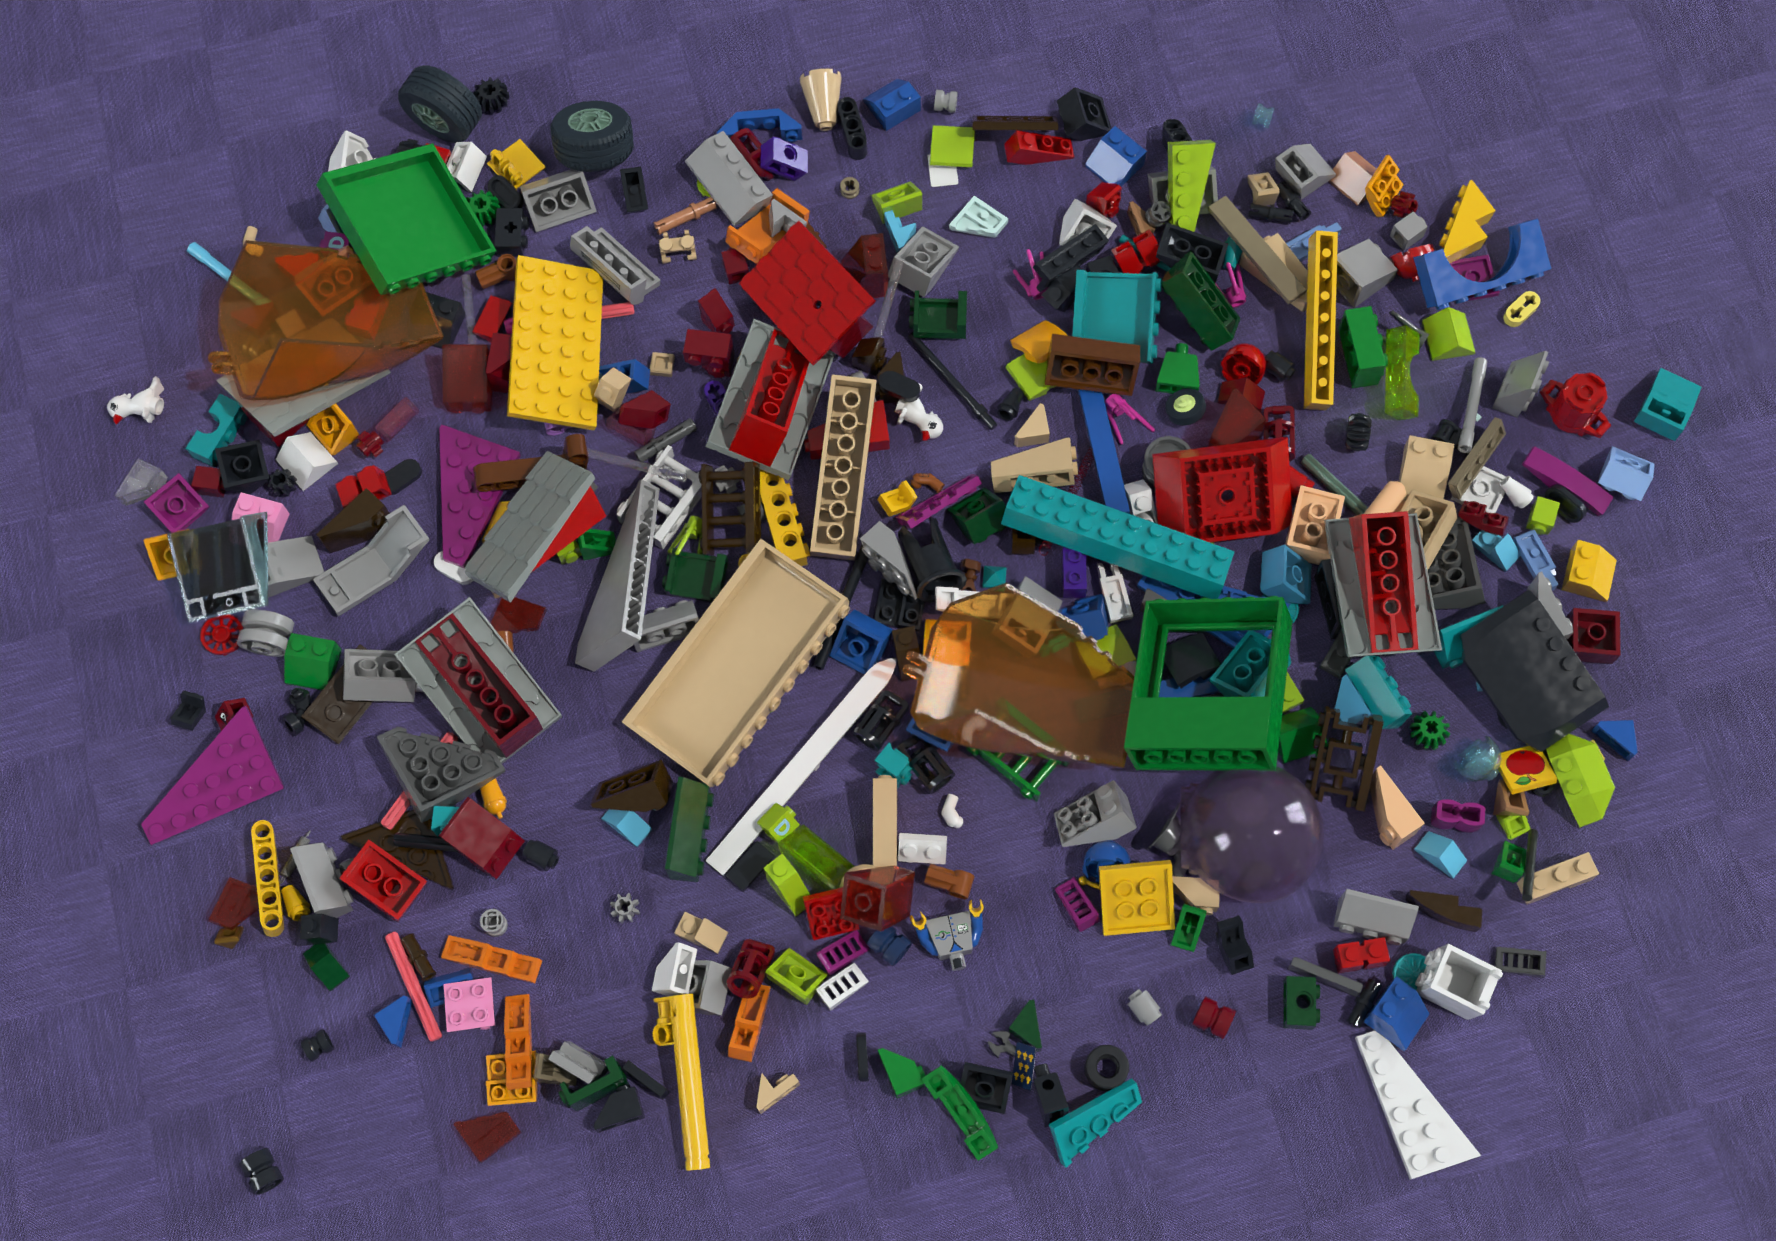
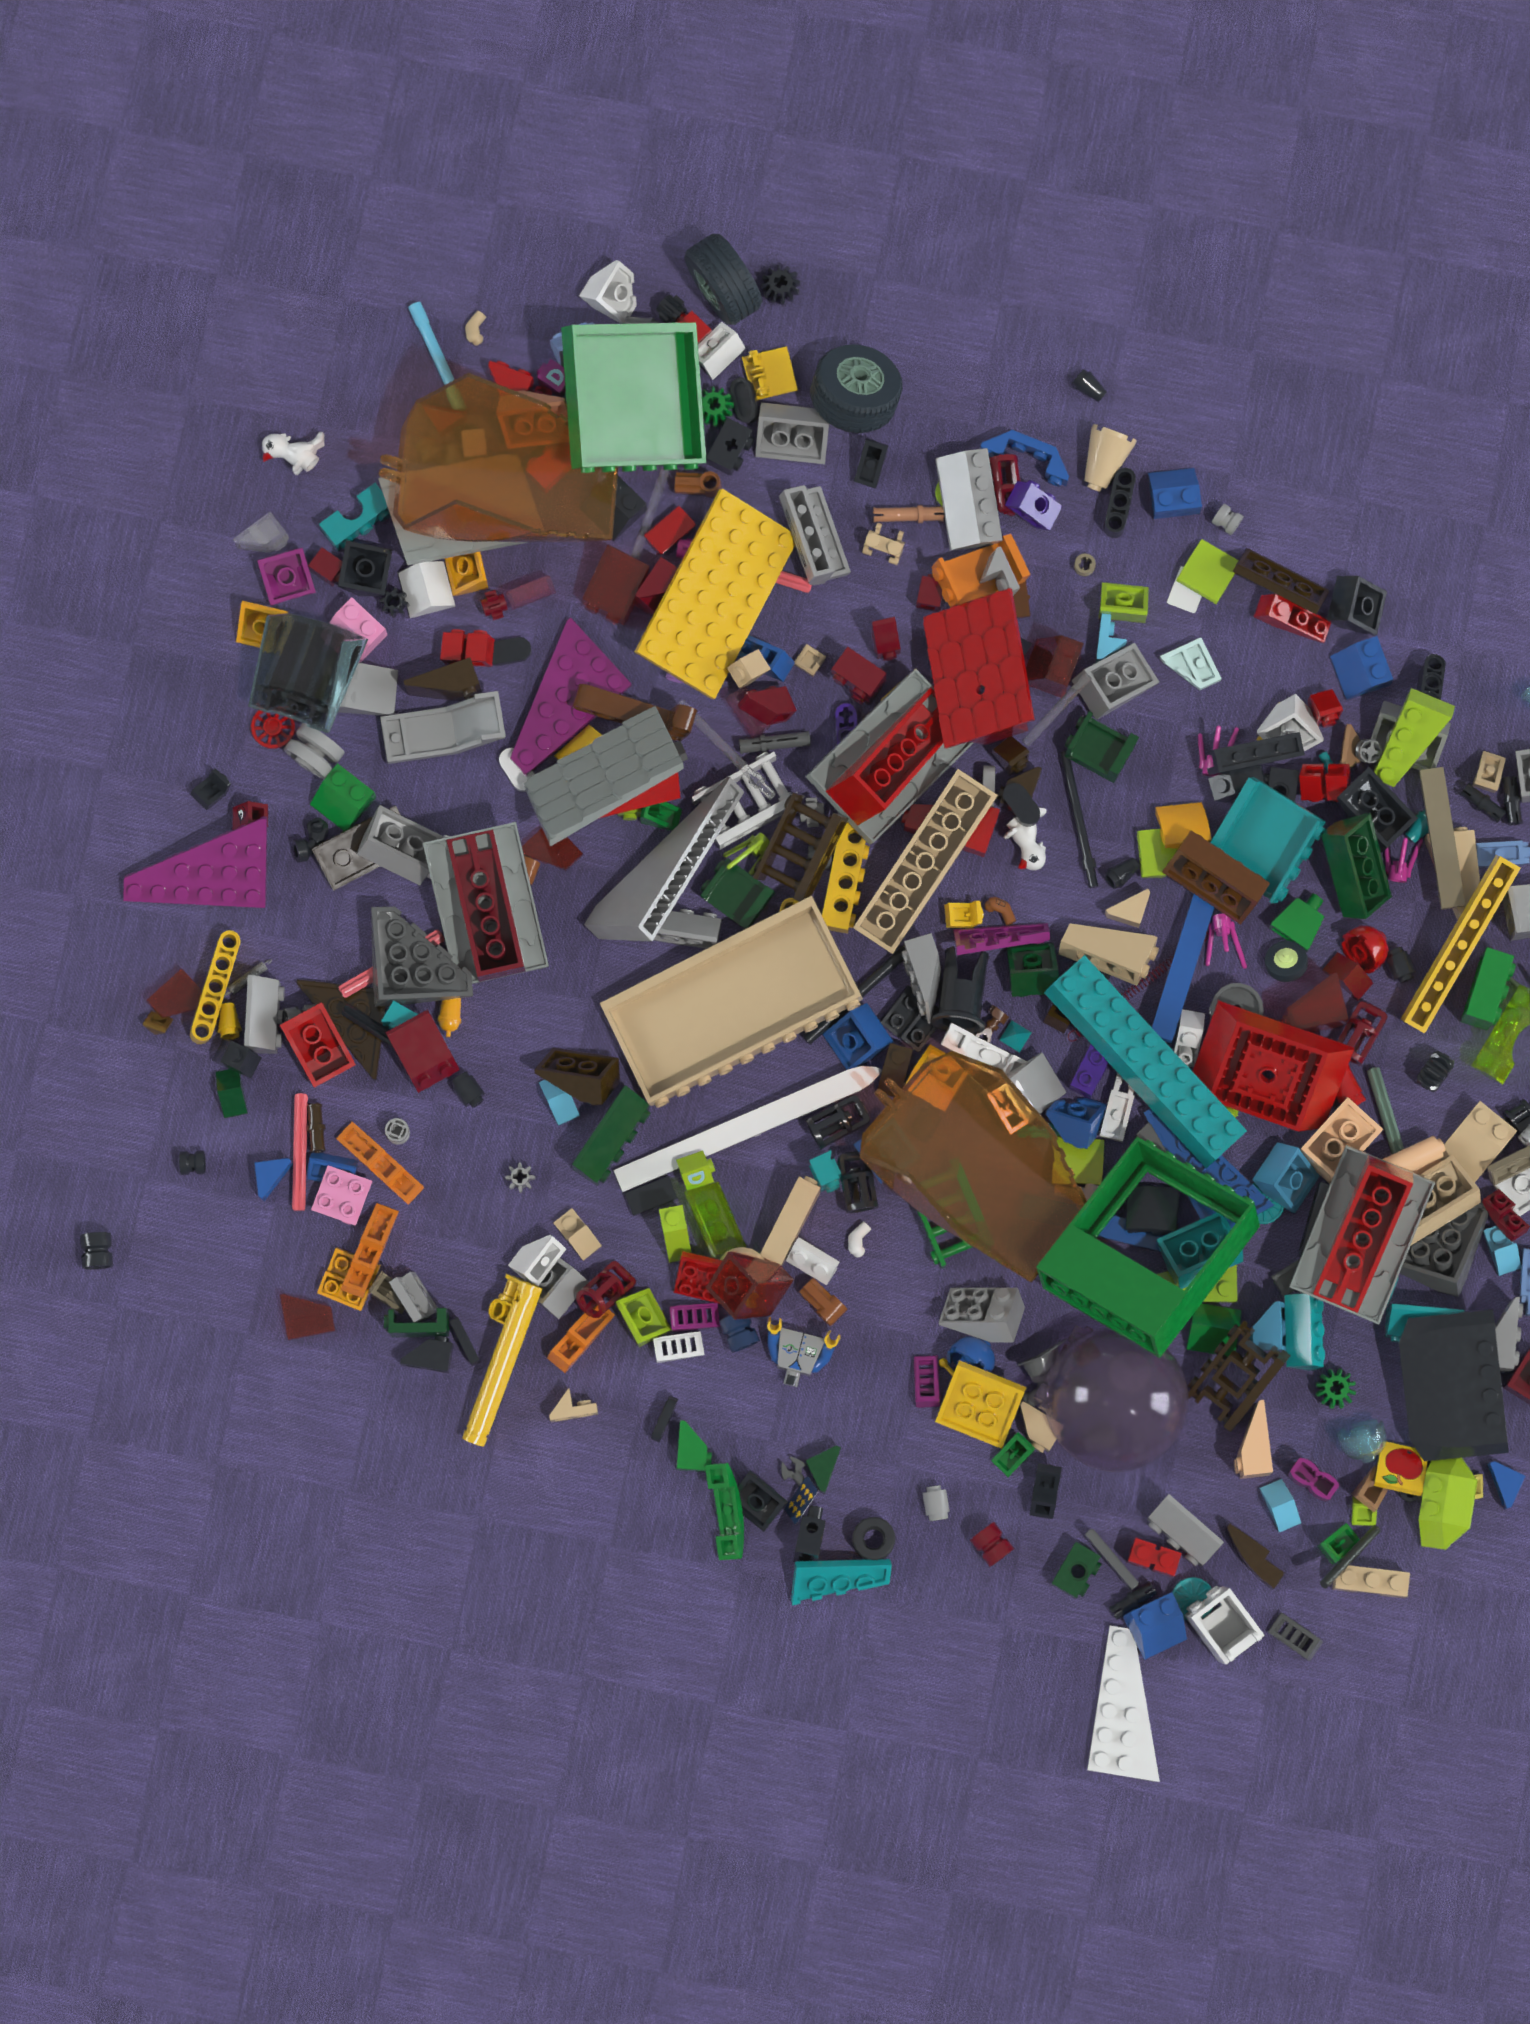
camera: 25 degrees right, 10 degrees up
none -> black cone [1072,369,1107,402]

